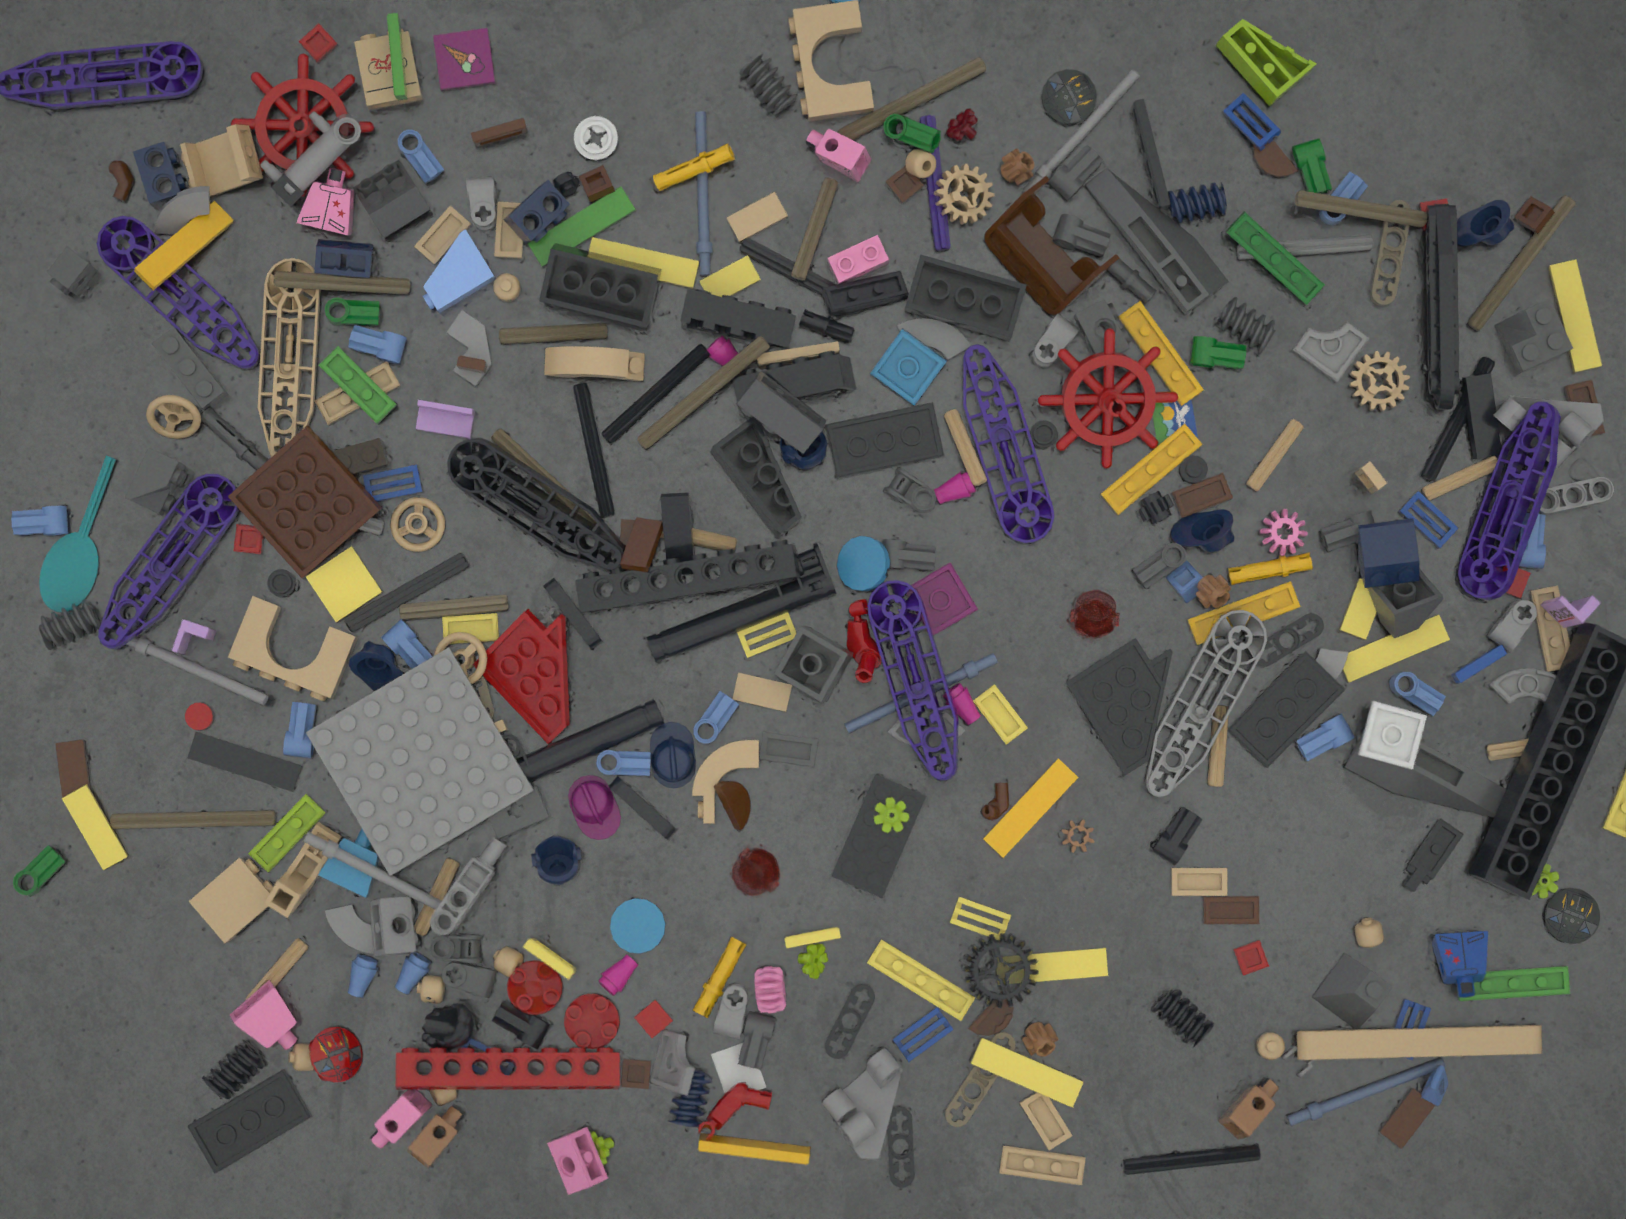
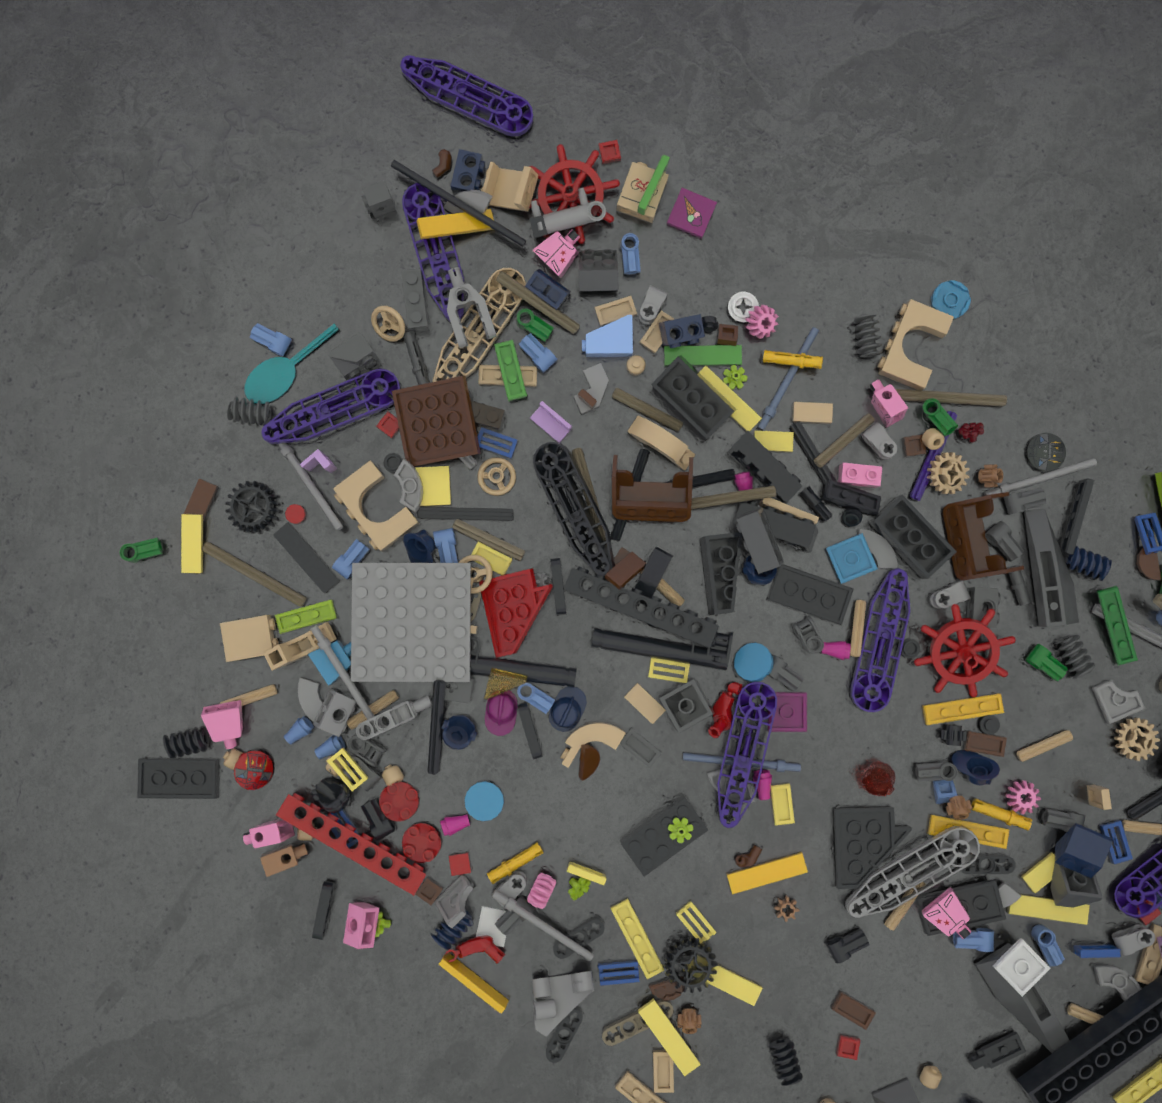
camera: 30 degrees right, 0 degrees up
reddish brown tile [471,118,528,147] -> none
light yellow tile [523,938,577,980] -> none
medium blue piece [694,691,740,745] -> none
clear red cap [732,847,780,896] -> none
yellow tile [1118,301,1204,406] -> none
sticker [1153,400,1198,445] -> none
tan tile [1171,868,1227,896] -> none
none -> black gear [225,481,279,533]
none -> black beam [312,881,334,940]
none -> light yellow tile [327,747,368,791]
none -> black piece [391,160,527,247]
none -> light grey tile [394,459,423,513]
none -> black axle [427,680,445,775]
none -> light grey piece [447,267,497,349]
none -> clear yellow tile [484,668,527,700]
none -> light grey bar [491,890,594,961]
none -> reddish brown windscreen [612,455,693,522]
none -> lime plant [723,365,747,390]
none -> bright pink gear [745,305,779,339]
none -> black plate [843,508,863,527]
none -> light grey piece [861,422,897,460]
none -> bright pink torso [922,887,971,939]

